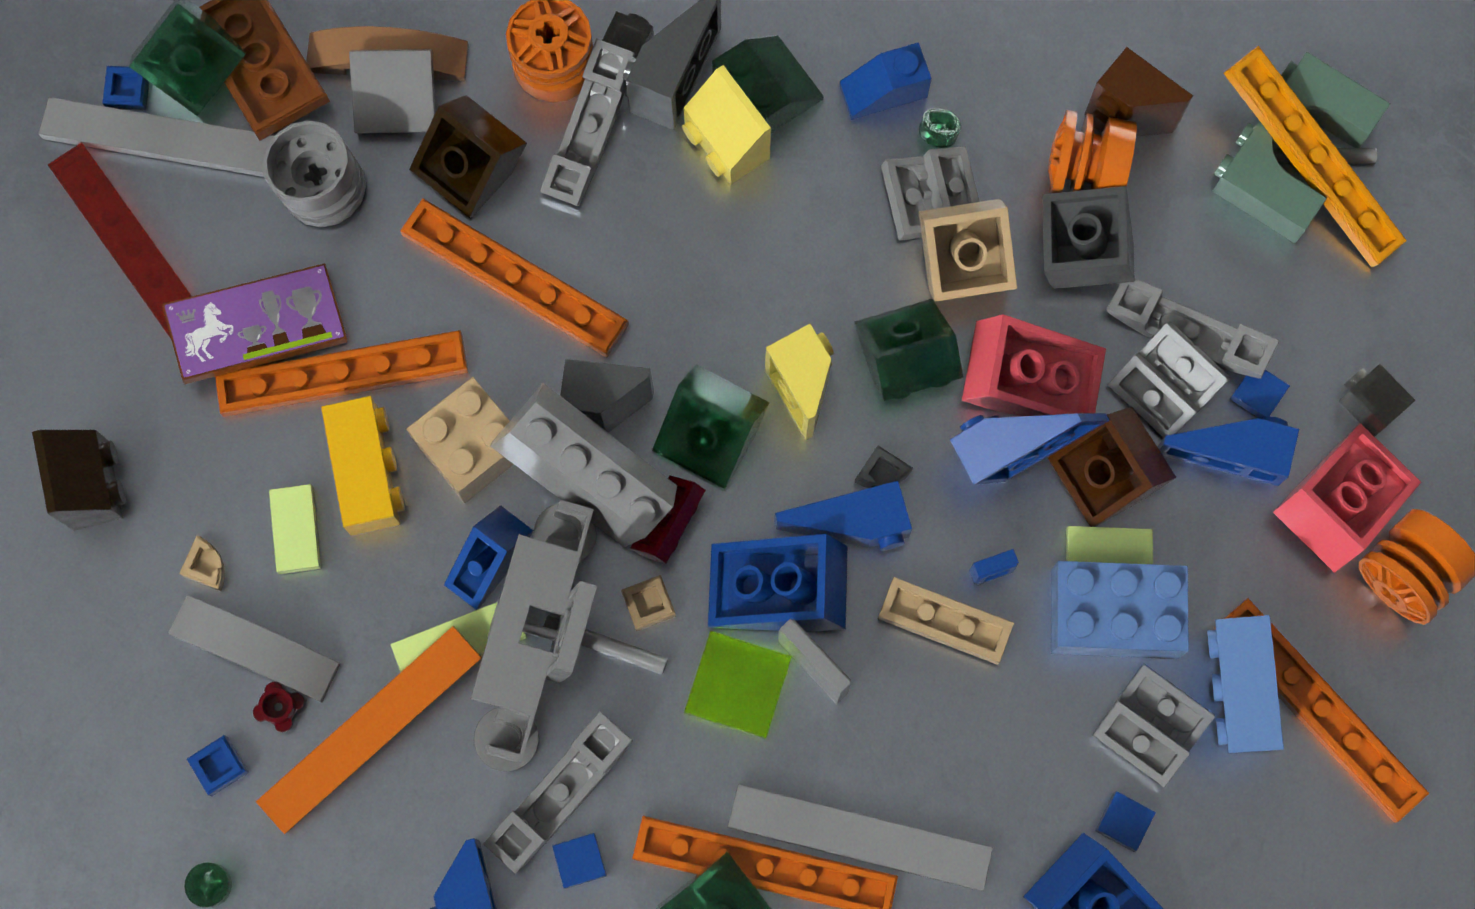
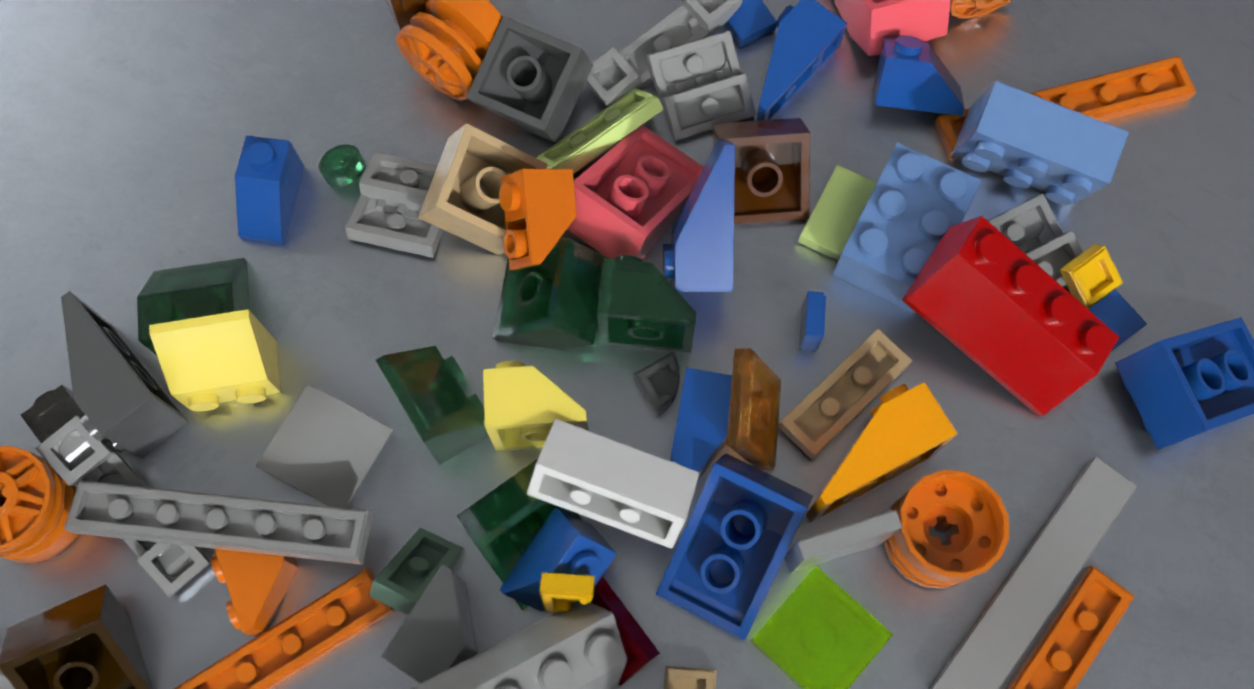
camera: 65 degrees left, 5 degrees down
none -> light grey tile [64,480,373,565]
none -> orange slope [211,549,298,637]
none -> light grey slope [255,384,393,508]
none -> sand green slope [369,528,463,615]
none -> clear green slope [376,346,489,465]
none -> orange slope [499,169,577,270]
none -> blue slope [500,507,617,612]
none -> white brick [527,419,699,549]
none -> yellowish green tile [536,88,664,174]
none -> yellow tile [539,573,595,613]
none -> clear green slope [597,255,697,353]
none -> clear orange tile [726,348,781,470]
none -> light orange slope [806,382,958,523]
none -> blue slope [874,36,965,116]
none -> orange wheel [883,470,1009,589]
none -> red slope [902,216,1119,416]
none -> yellow tile [1060,244,1123,309]

